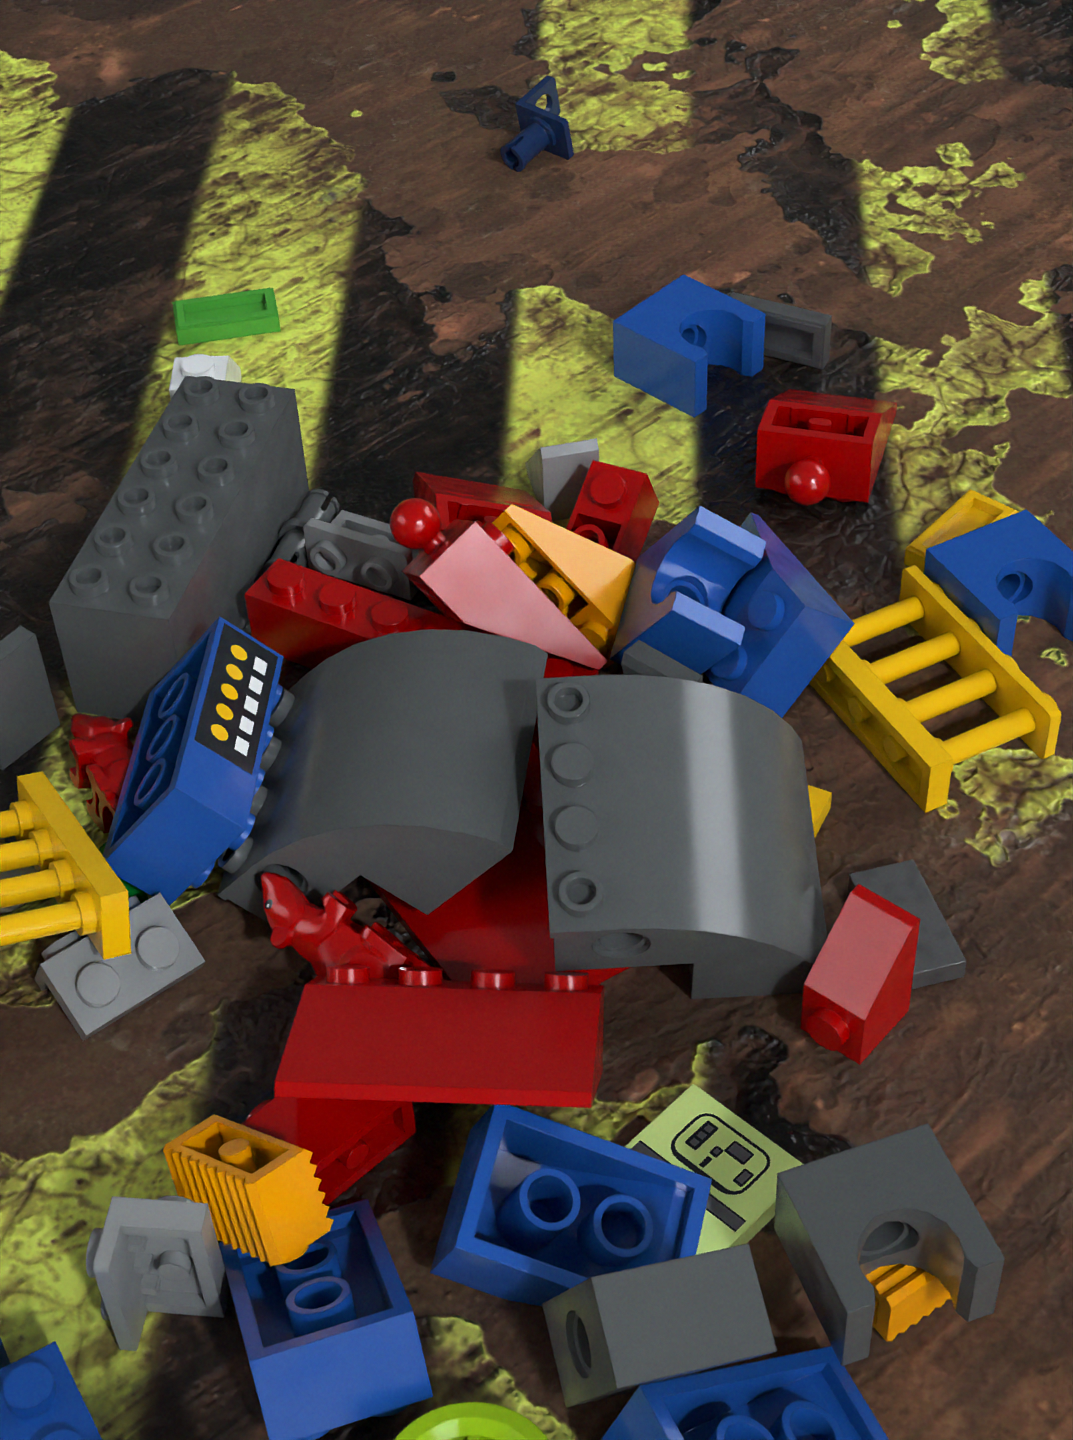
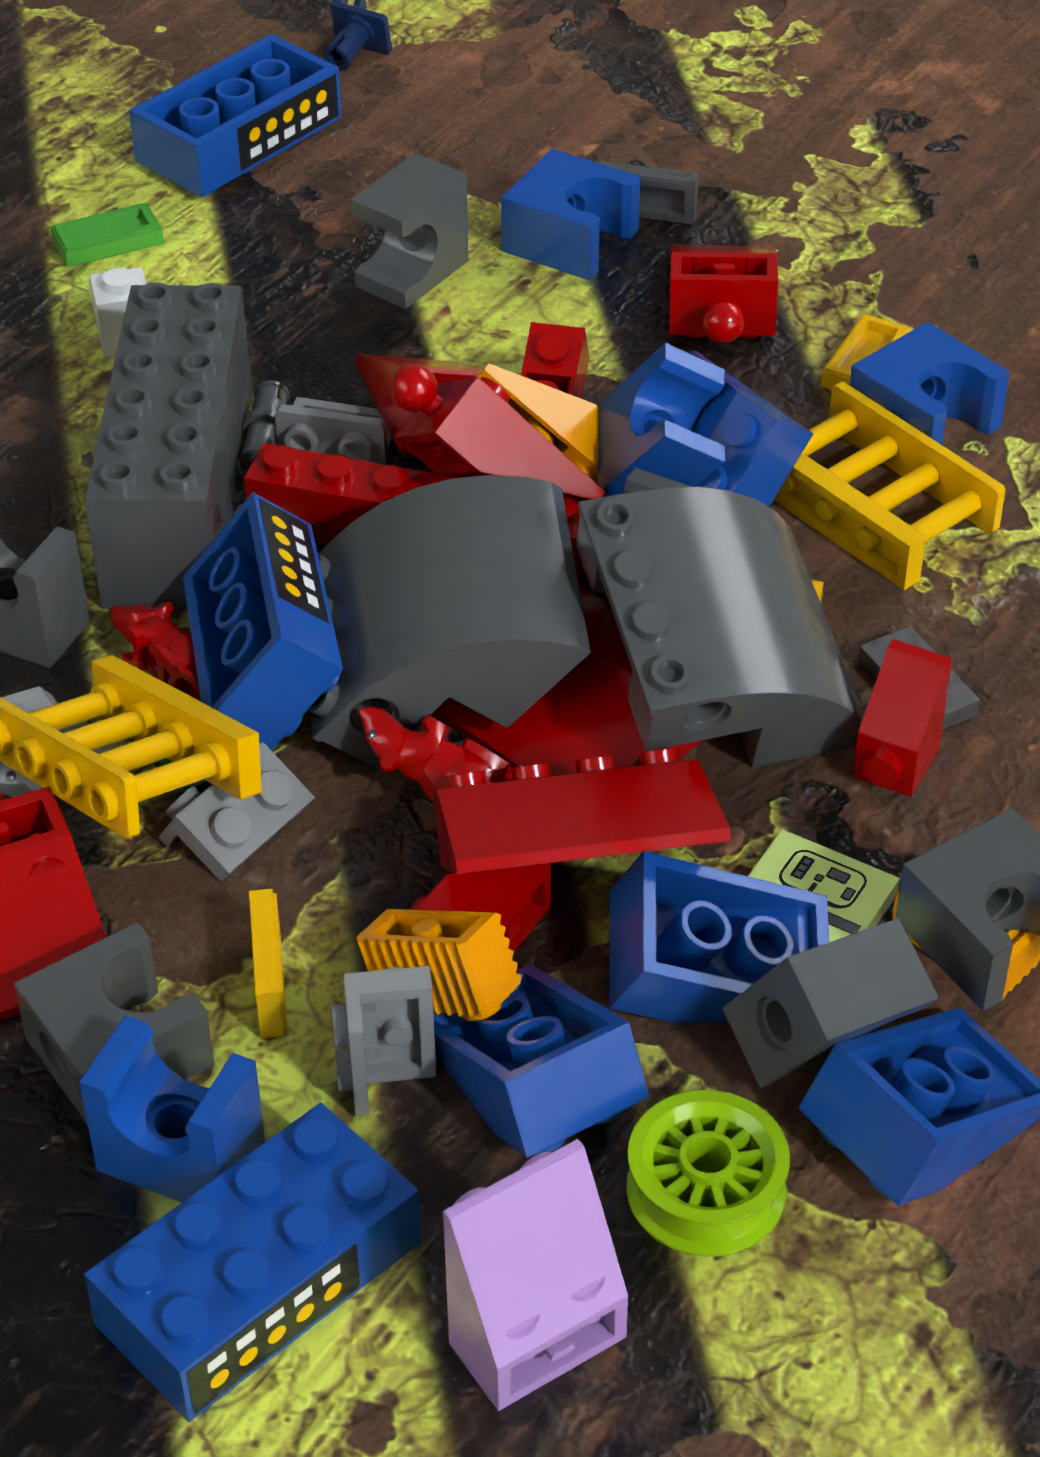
camera: 15 degrees left, 0 degrees up
light grey slope [525,438,599,521] -> none
none -> blue brick [129,34,342,198]
none -> yellow tile [249,889,288,1039]
none -> dark grey piece [350,153,469,309]

